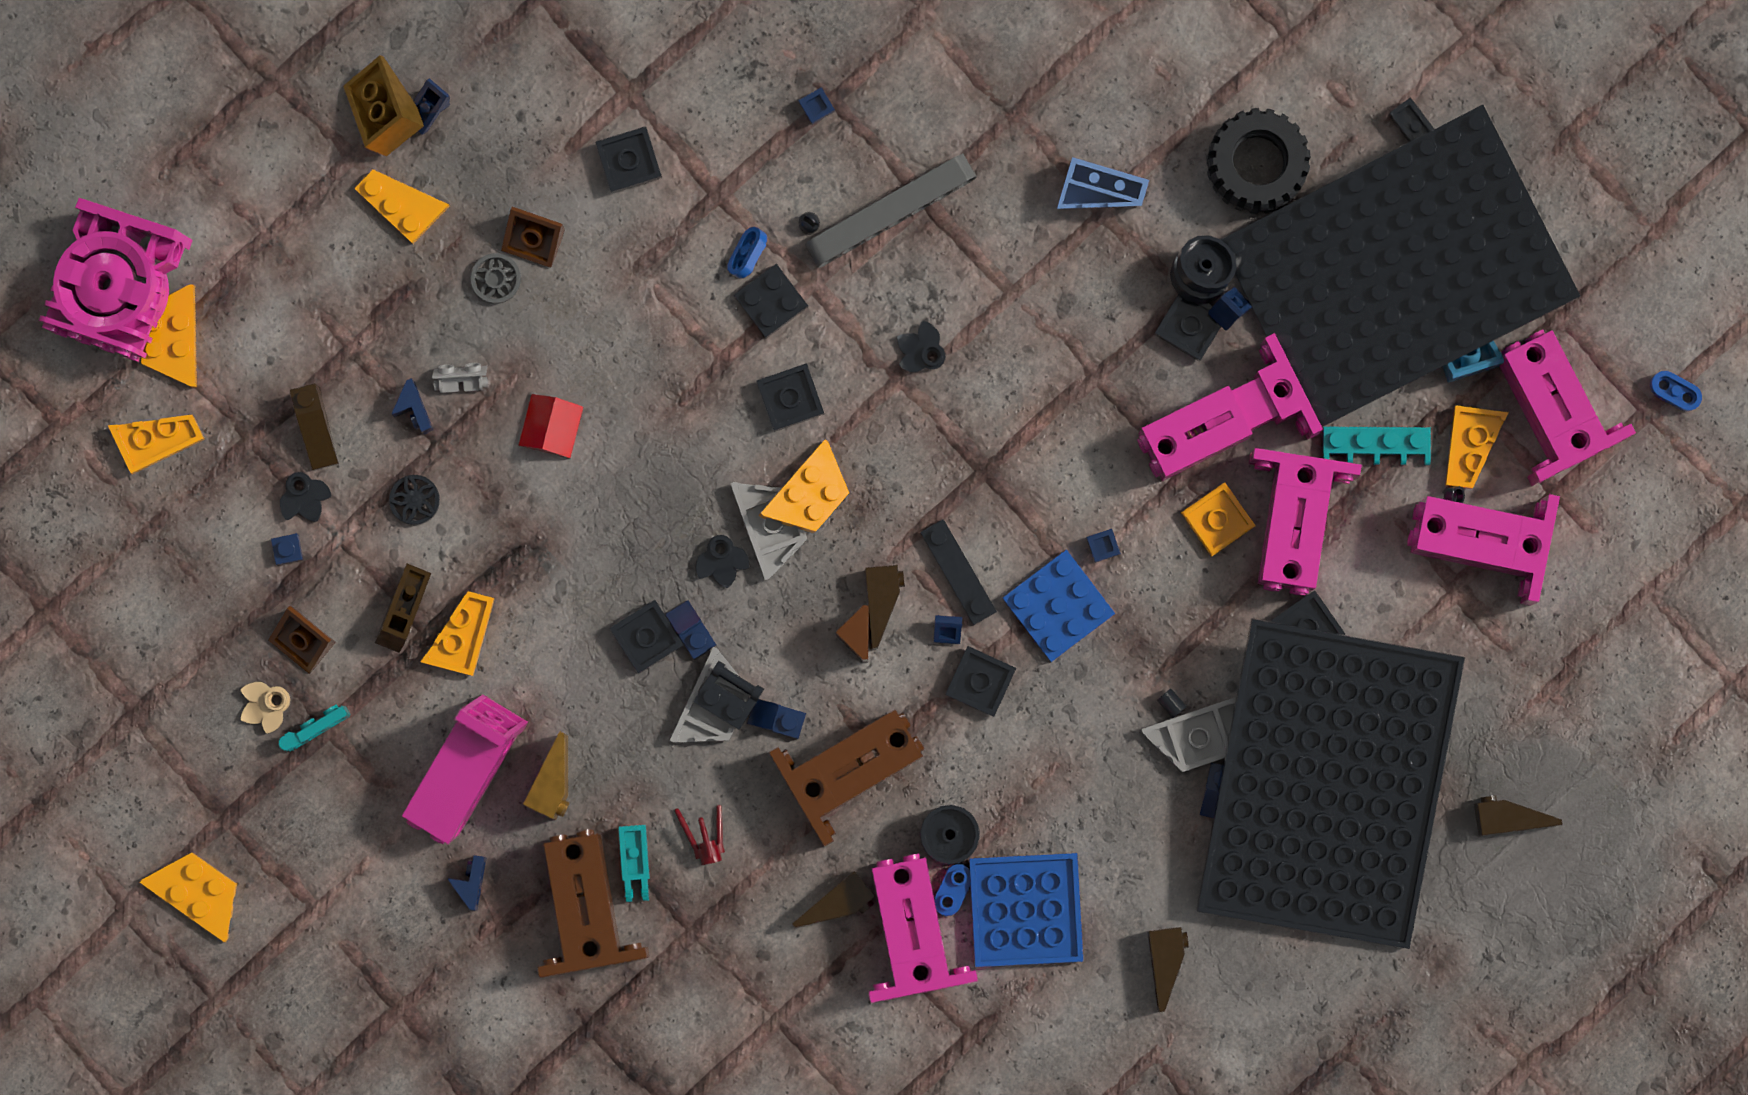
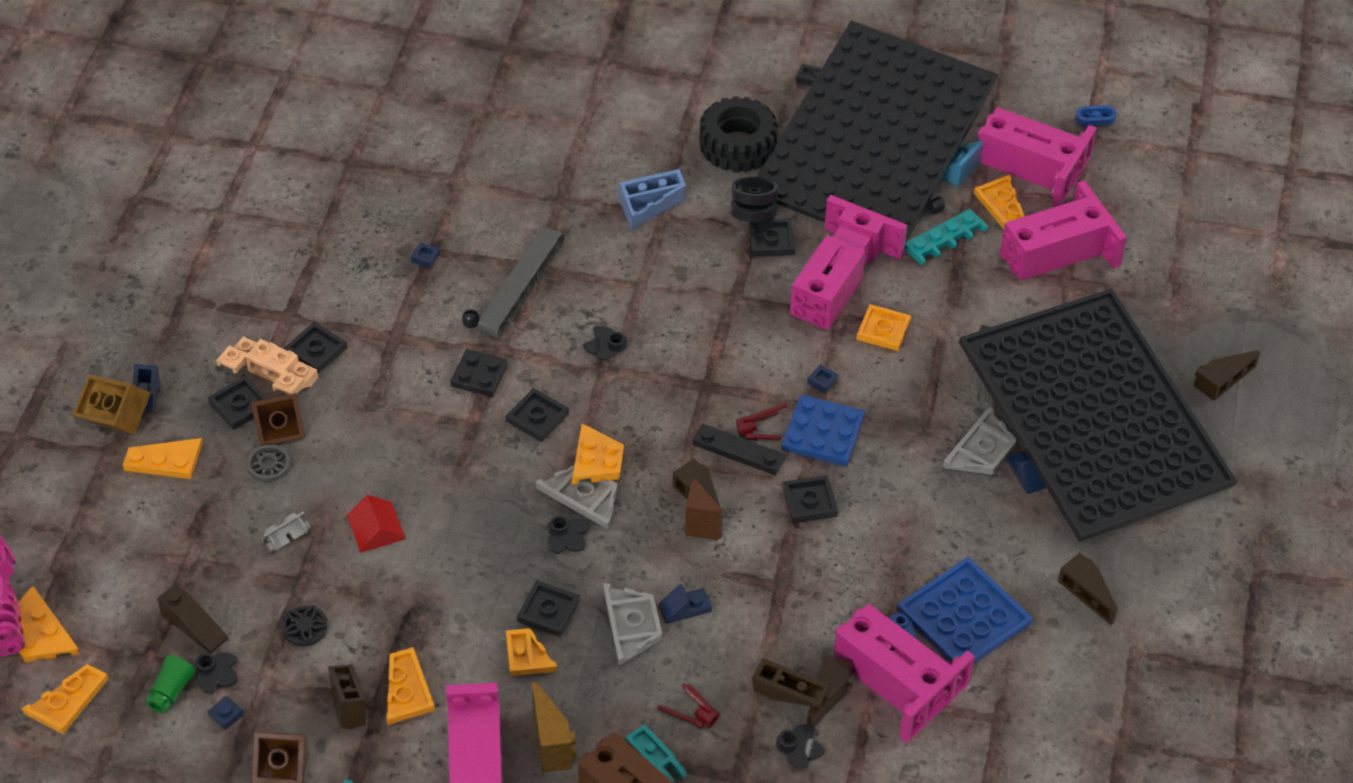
camera: 35 degrees left, 35 degrees down
dark blue slope [392,378,434,434] -> none
dark blue slope [666,600,717,660] -> none
black plate [693,661,764,730] -> none
blue plate [727,227,767,279] -> none
reddish brown brick [769,710,924,847] -> none
black wheel [920,805,980,865] -> none
dark blue plate [934,615,962,644] -> none
black hinge [1157,688,1187,718] -> none
dark blue slope [1208,287,1252,331] -> none
dark pink brick [1249,448,1362,596] -> none
none -> green plant [145,655,196,714]
none -> black plate [208,376,267,430]
none -> light nougat bracket [217,336,318,394]
none -> light orange wing [506,628,557,676]
none -> dark red plant [736,403,787,440]
none -> dark brown slope [752,658,830,708]
none -> black plate [776,725,825,769]
none -> black hinge [927,196,945,214]

